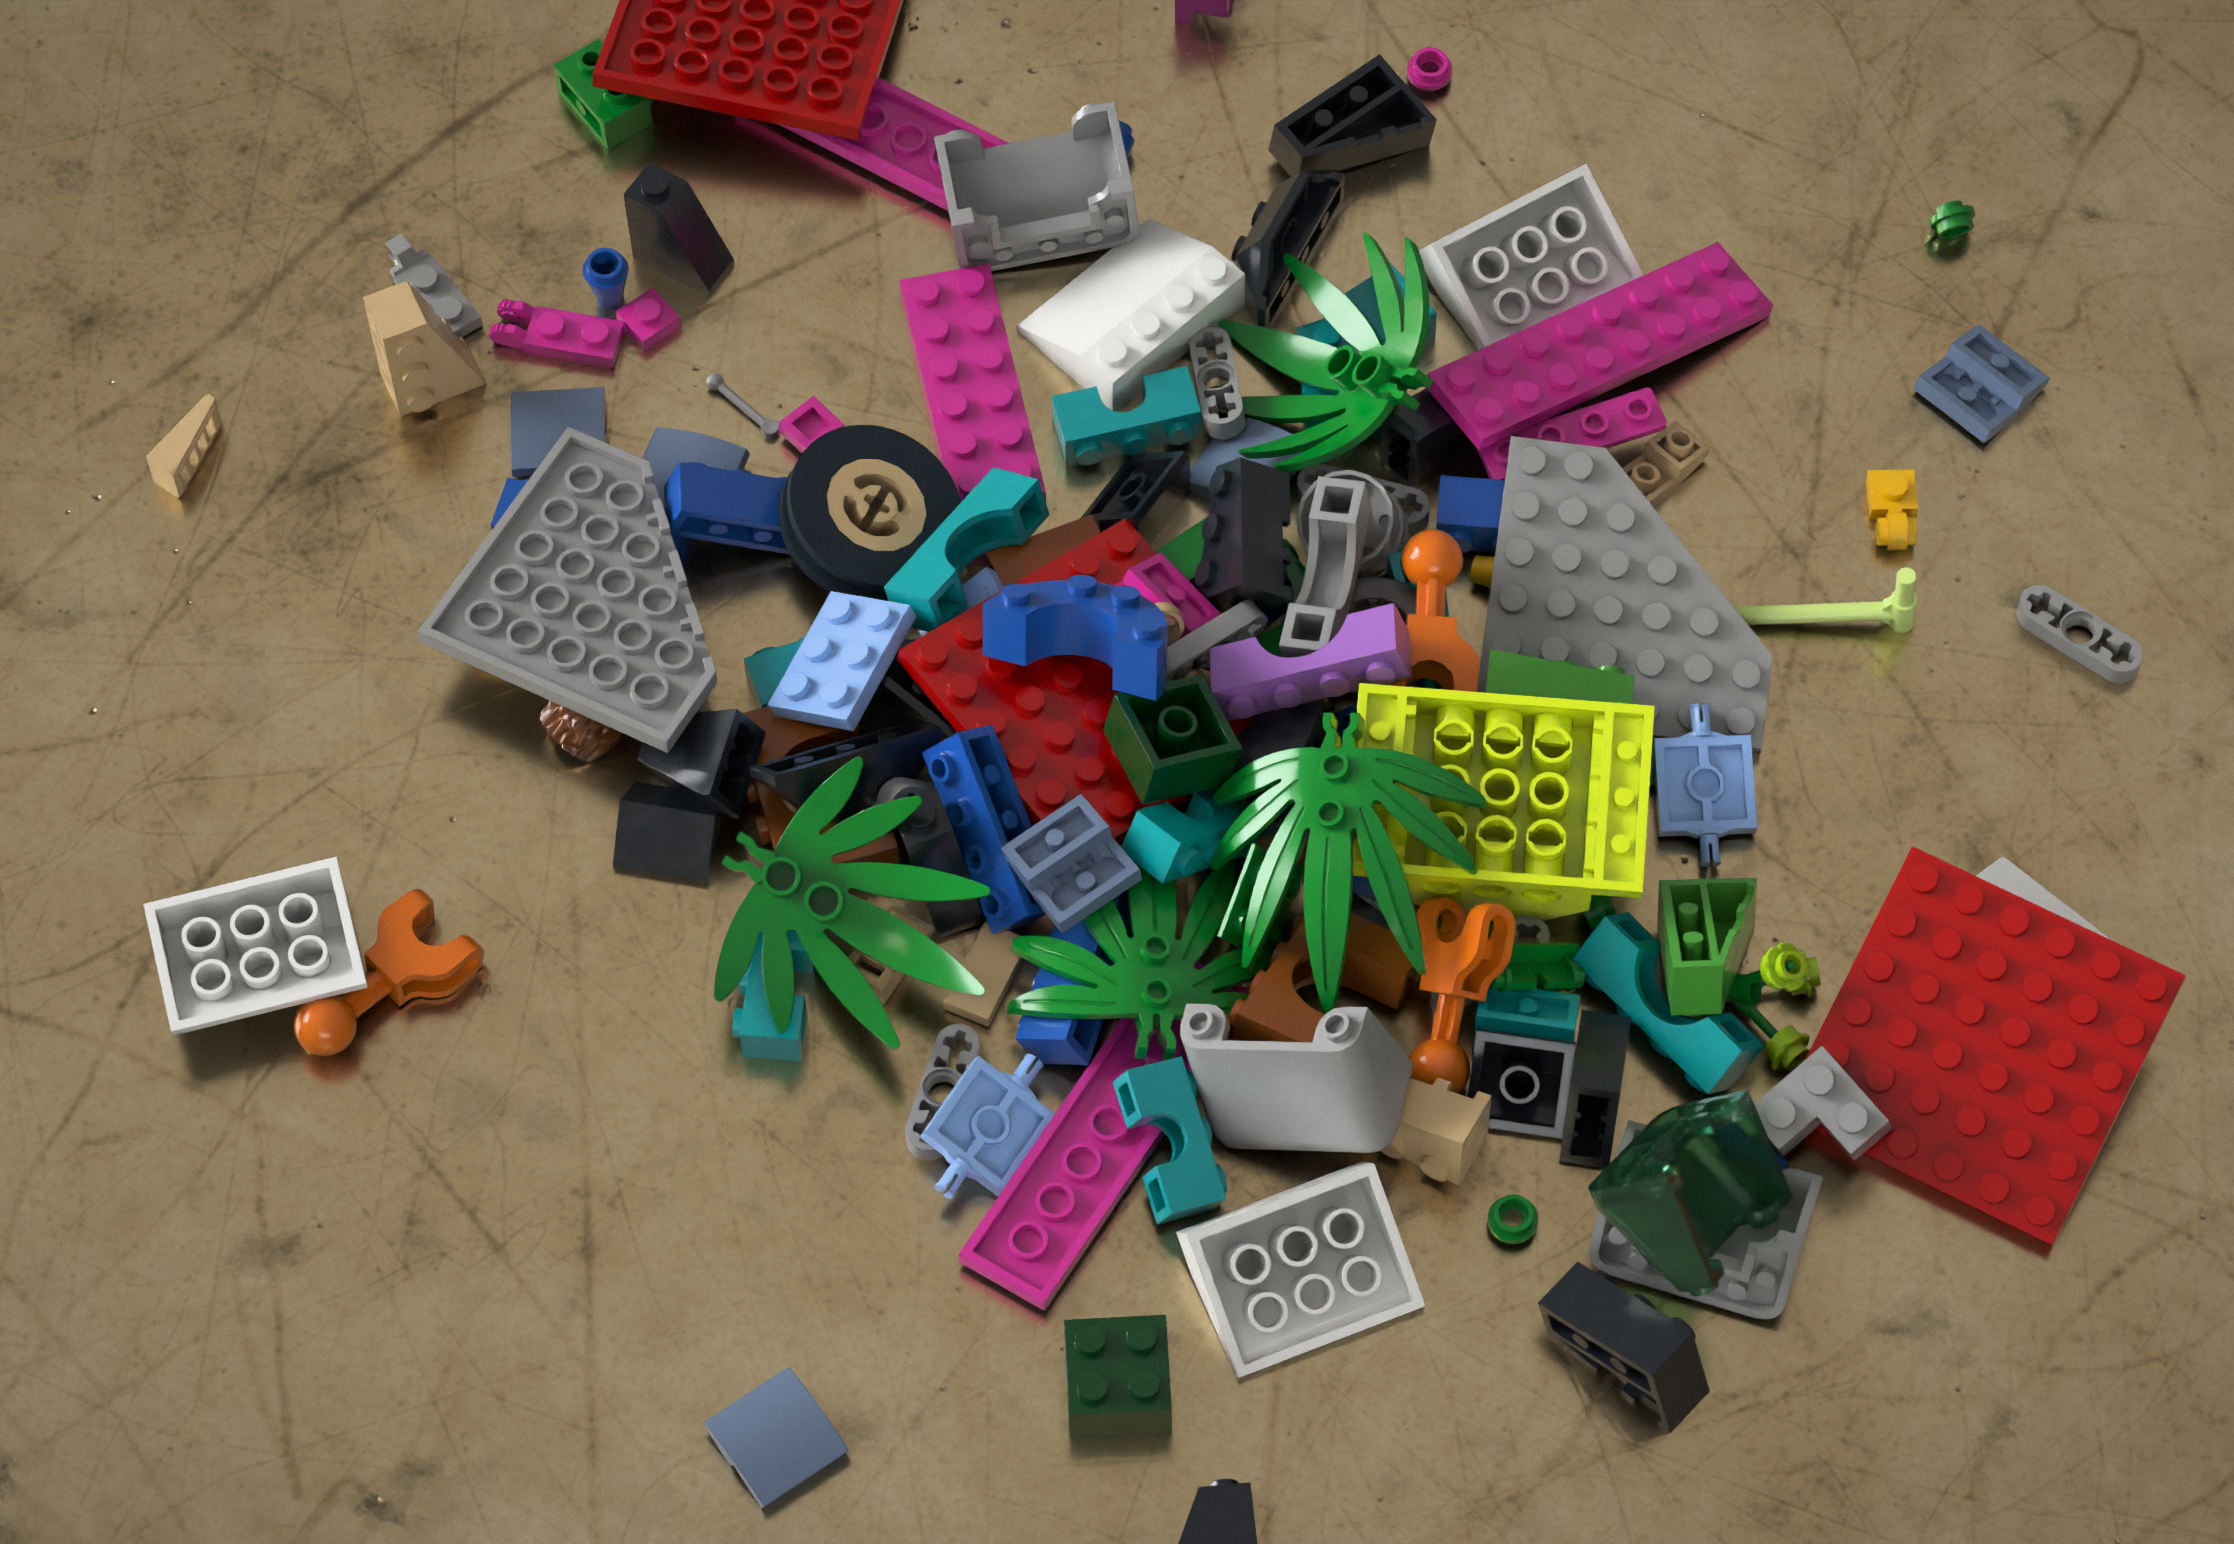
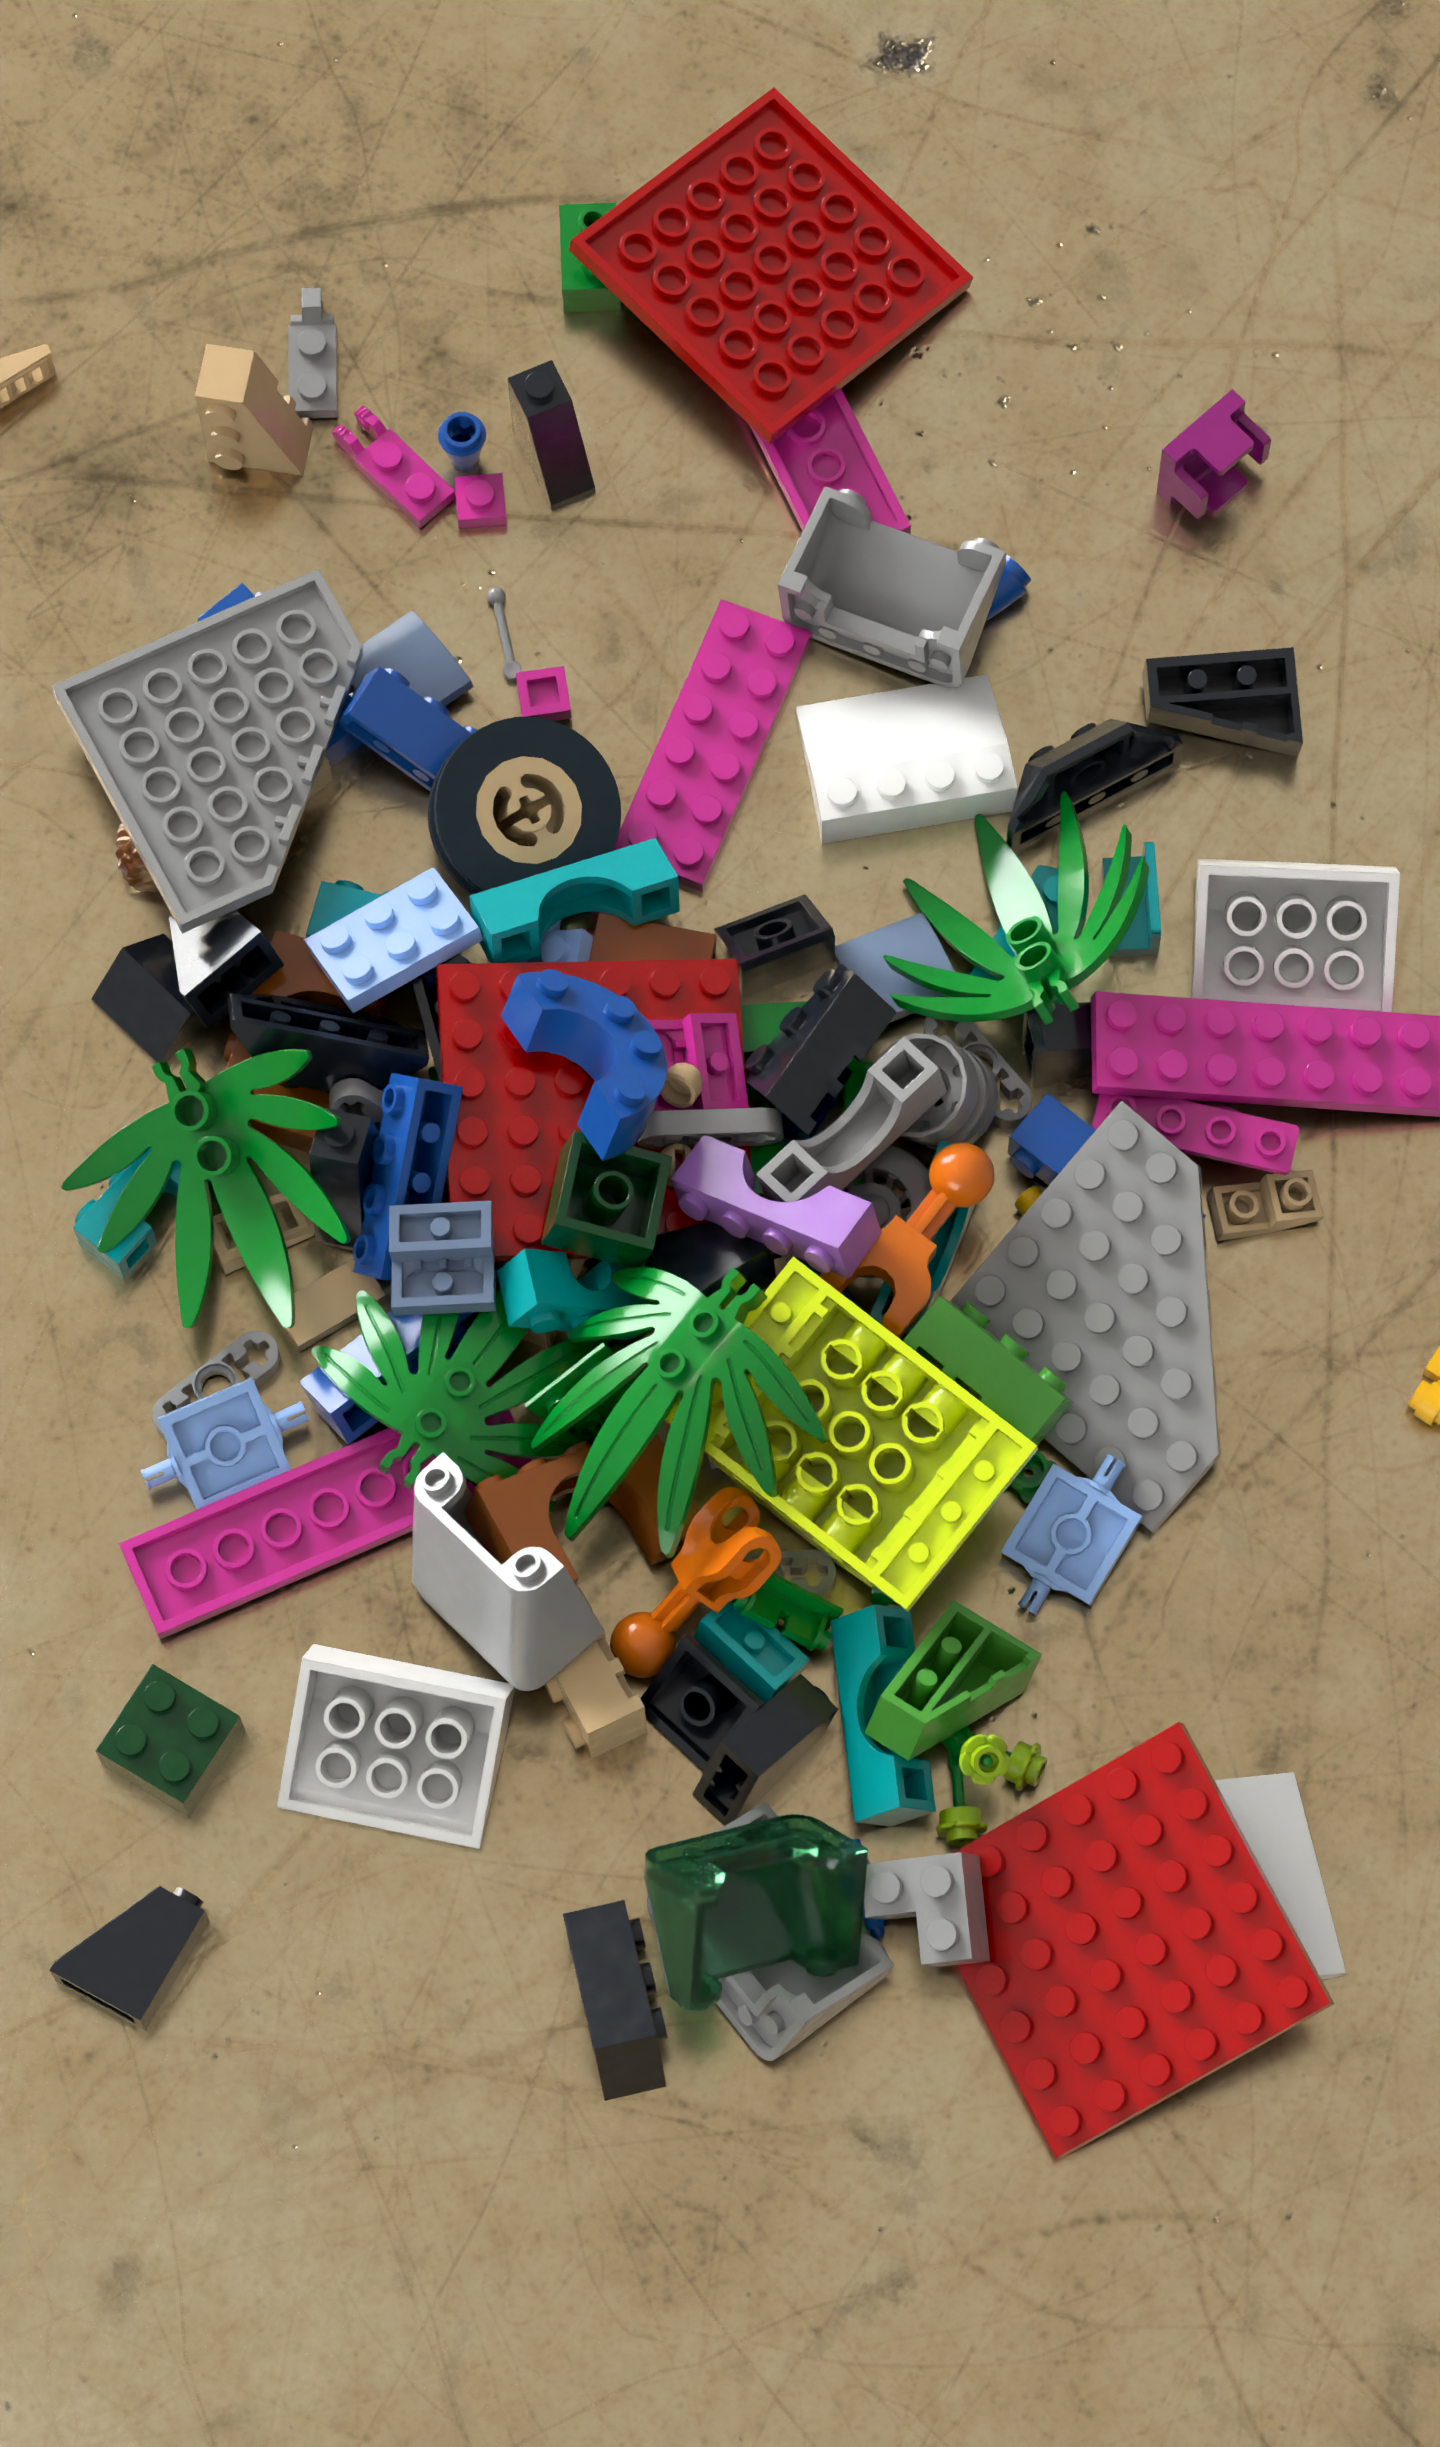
camera: 35 degrees right, 10 degrees up
sand blue slope [511,387,607,477] -> none
teal arch [1051,366,1201,467] -> none
teal arch [1113,1056,1227,1225] -> none
light grey beam [1189,327,1246,439] -> none
dark pink plate [1407,47,1452,91] -> none
green plate [1488,1194,1538,1244] -> none
yellowish green bar [1733,567,1917,633] -> none

